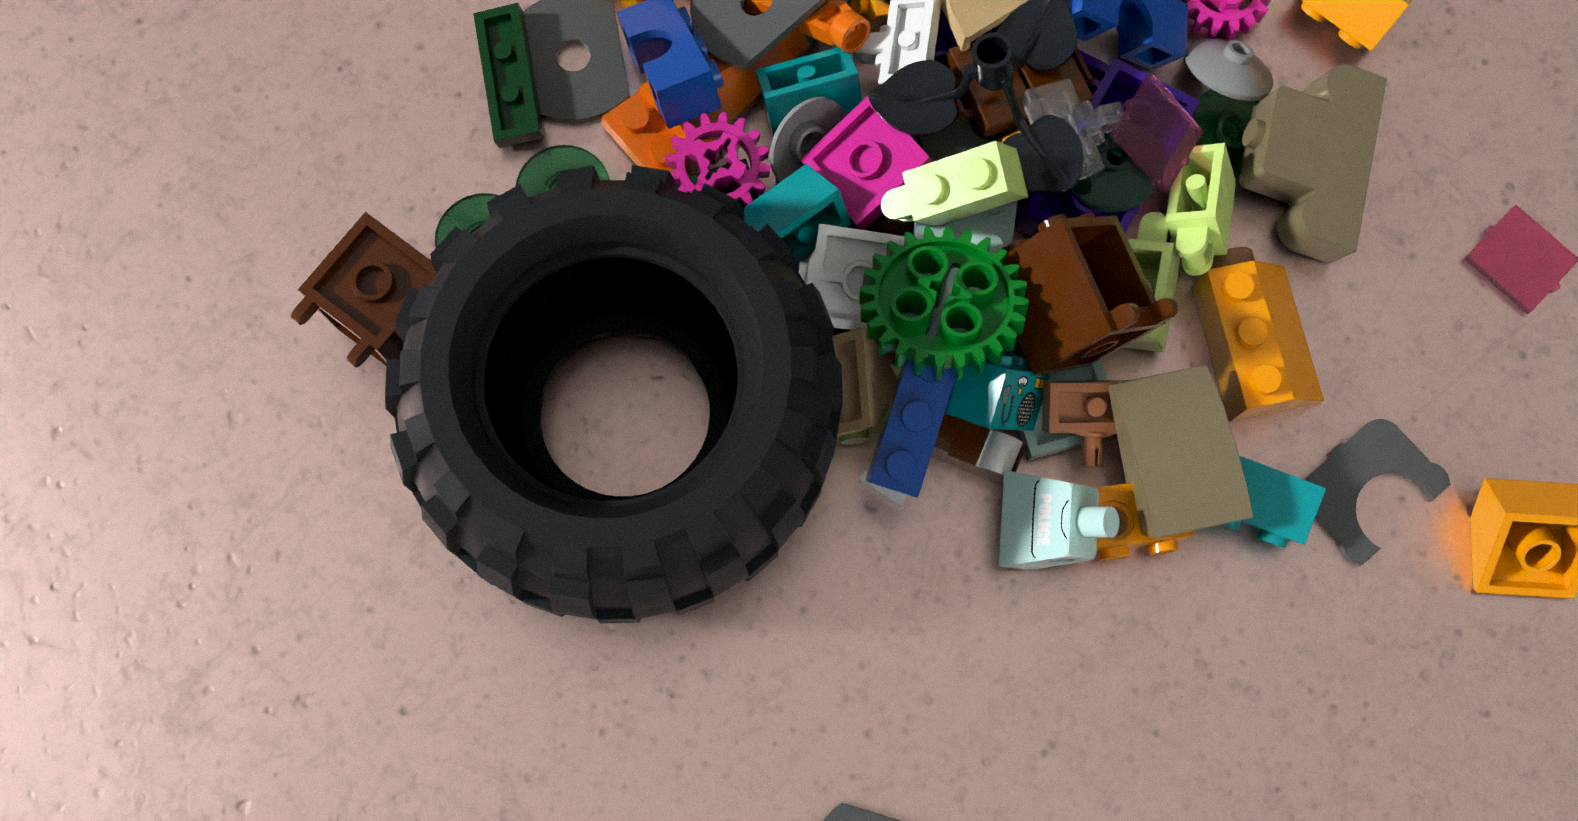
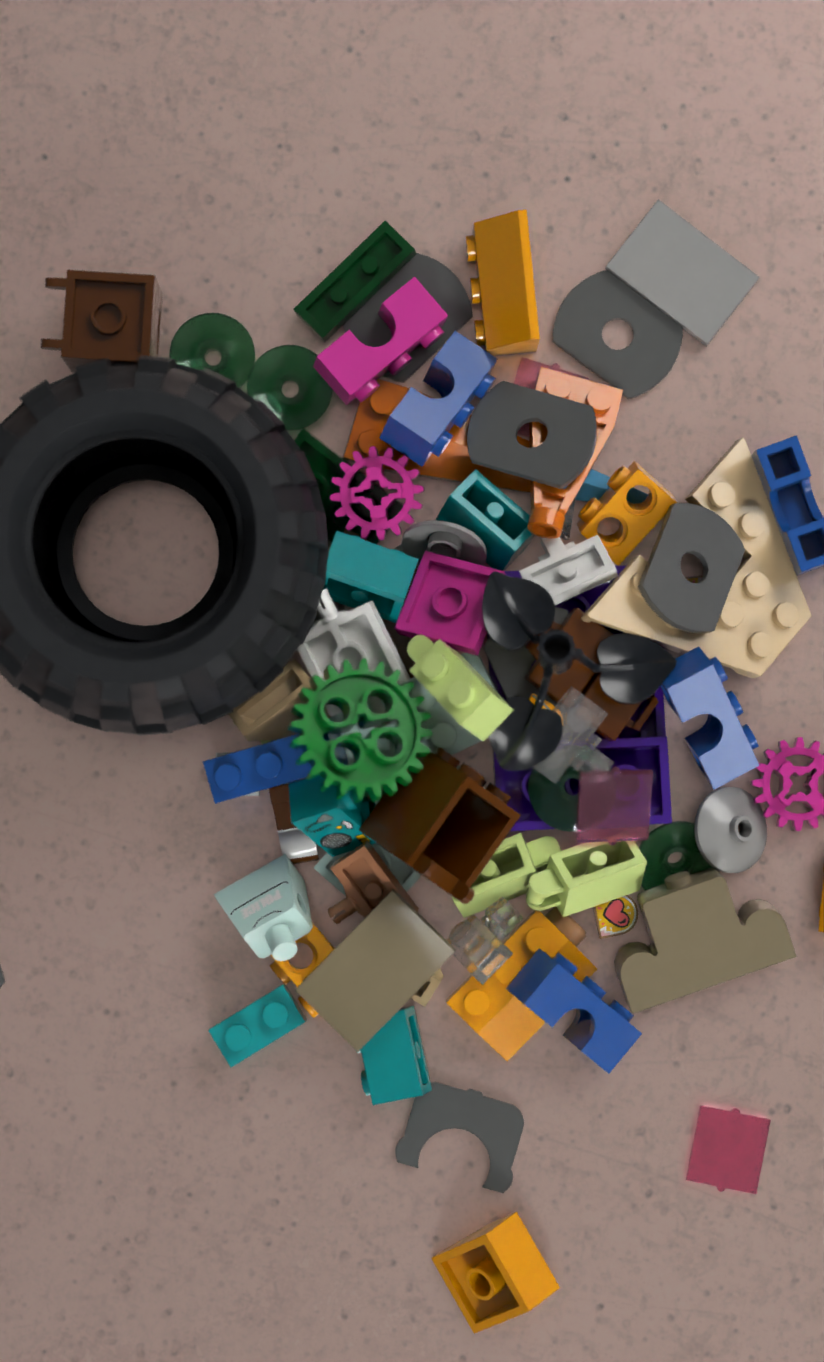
camera: 60 degrees right, 10 degrees up
none -> teal brick [208,983,307,1067]
none -> dark pink arch [313,277,448,405]
none -> clear hinge [447,897,524,985]
none -> blue arch [506,948,642,1074]
none -> tile [593,895,638,939]

